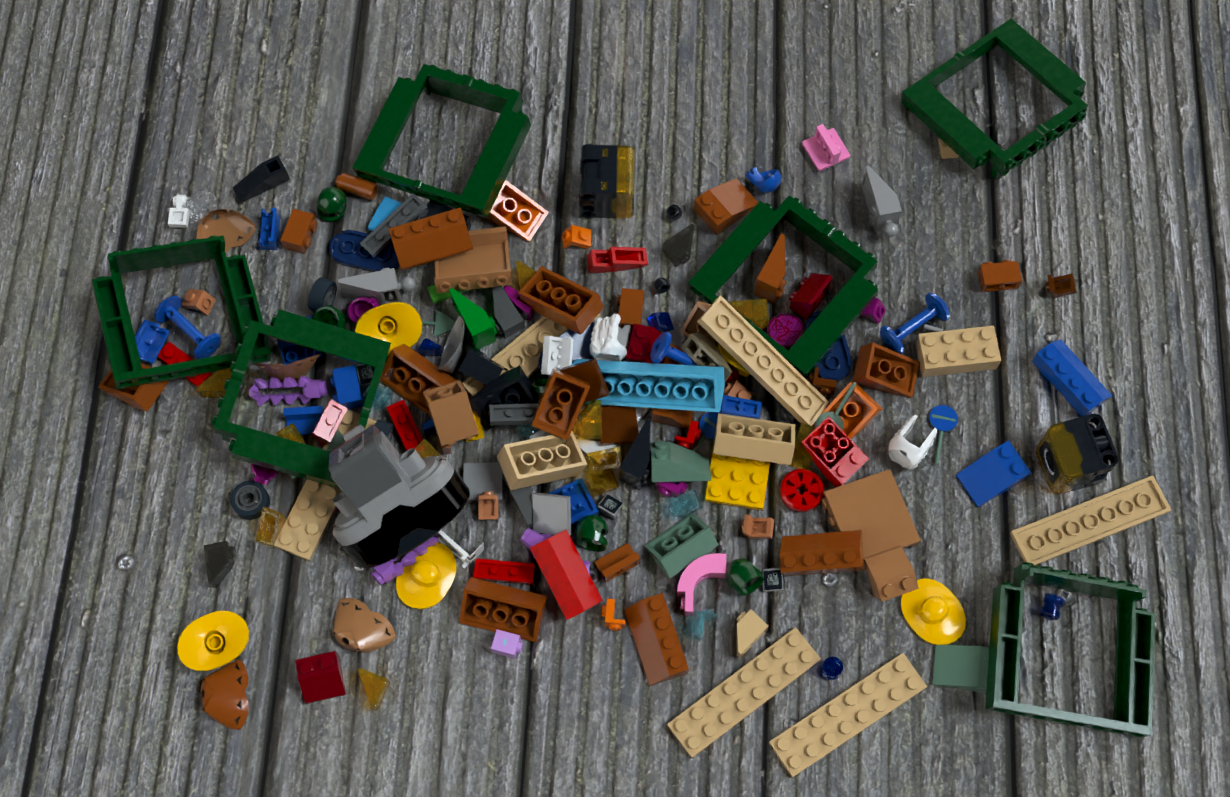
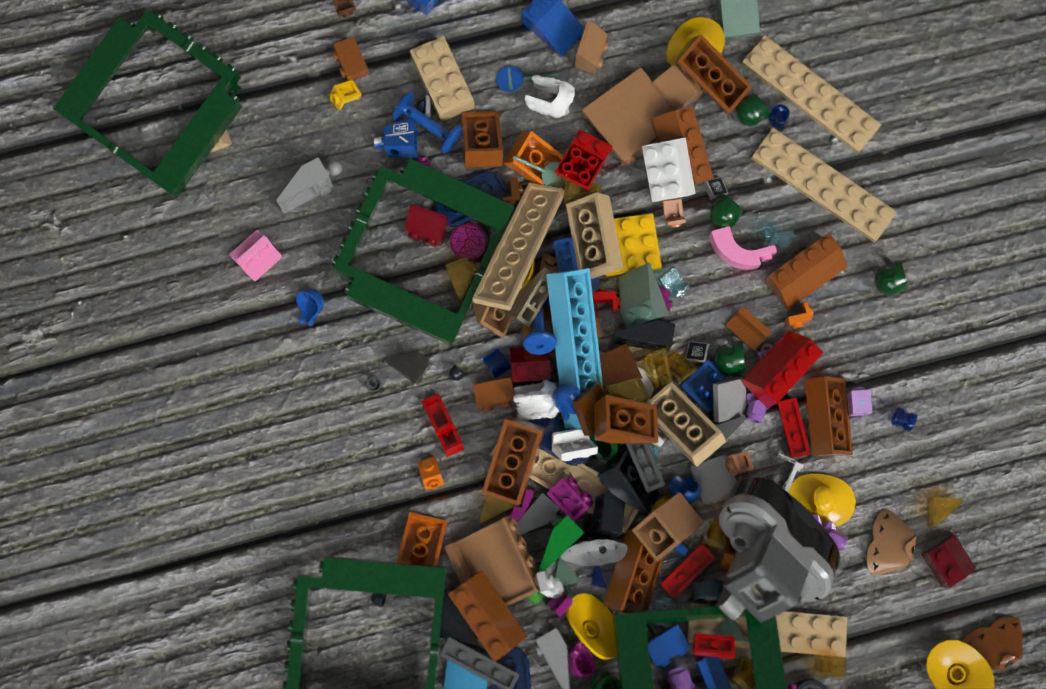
camera: 115 degrees left, 10 degrees up
black piece [579,144,635,219] -> none
sand green slope [644,513,719,578] -> none
dark orange slope [694,178,758,235] -> none
tan slope [736,609,769,658] -> none
dark orange slope [754,233,786,304] -> none
red wheel [780,469,824,512] -> none
none -> yellow bracket [329,79,362,110]
none -> blue torso [374,118,418,158]
none -> white plate [536,571,564,598]
none -> magenta slope [545,592,574,617]
none -> magenta bracket [547,474,594,522]
none -> blue piece [551,383,581,420]
none -> medium nougat slope [574,20,609,74]
none -> white brick [642,138,696,202]
none -> blue hair [667,476,702,504]
none -> dark orange slope [676,34,752,114]
none -> dark green helmet [735,93,770,126]
none -> dark green helmet [874,260,908,296]
none -> clear blue wheel [891,407,917,432]

